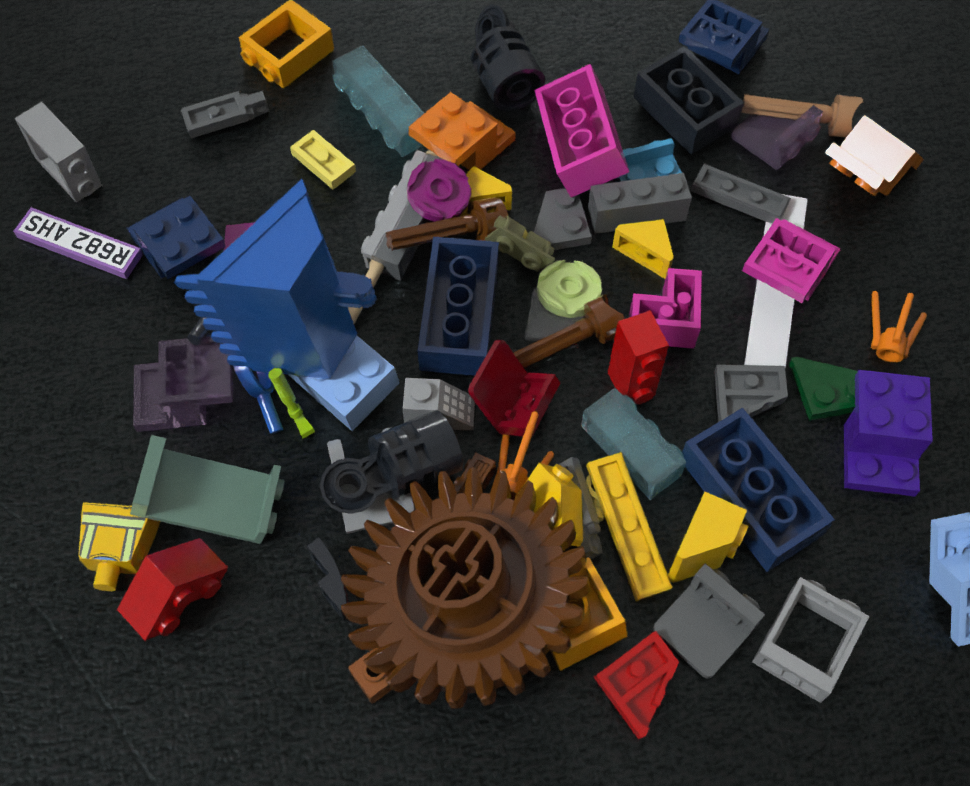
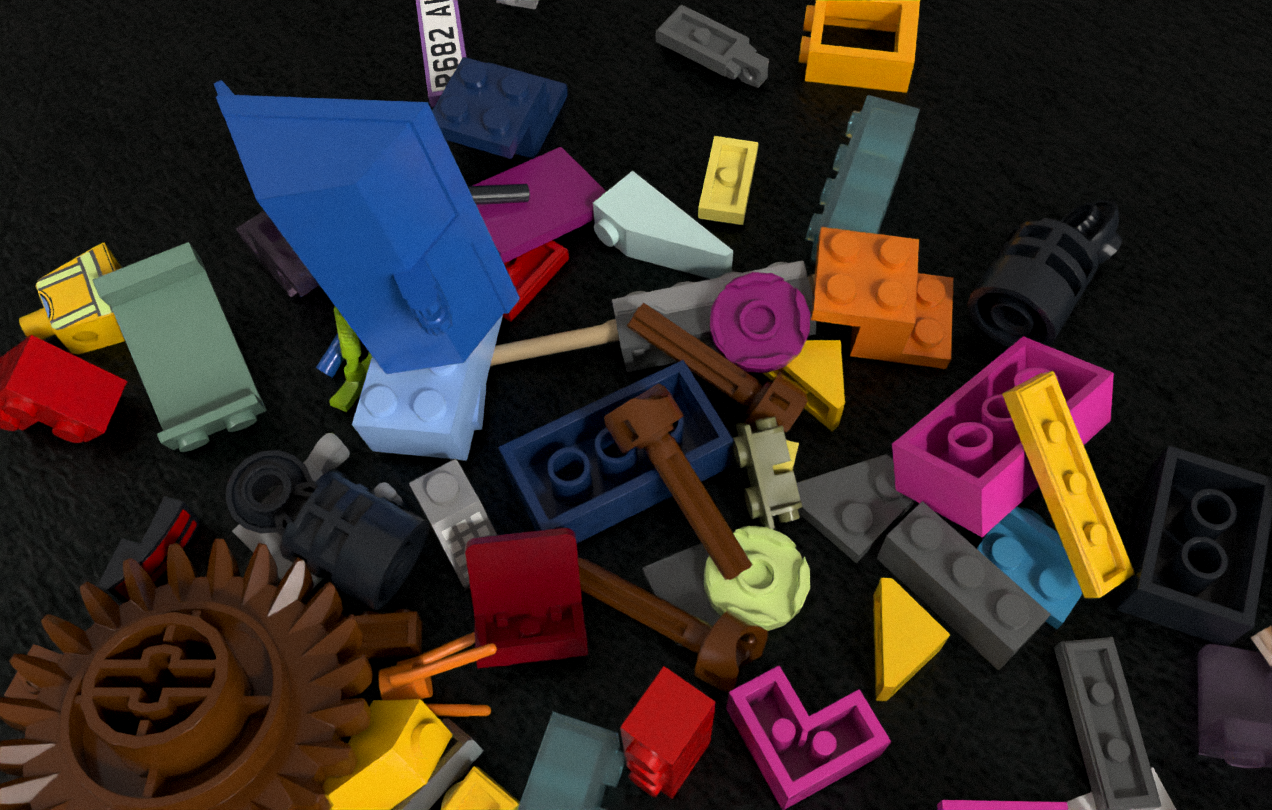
camera: 60 degrees right, 0 degrees up
none -> light aqua slope [593,171,733,279]
none -> reddish brown piece [604,383,753,580]
none -> yellow tile [1002,371,1135,598]

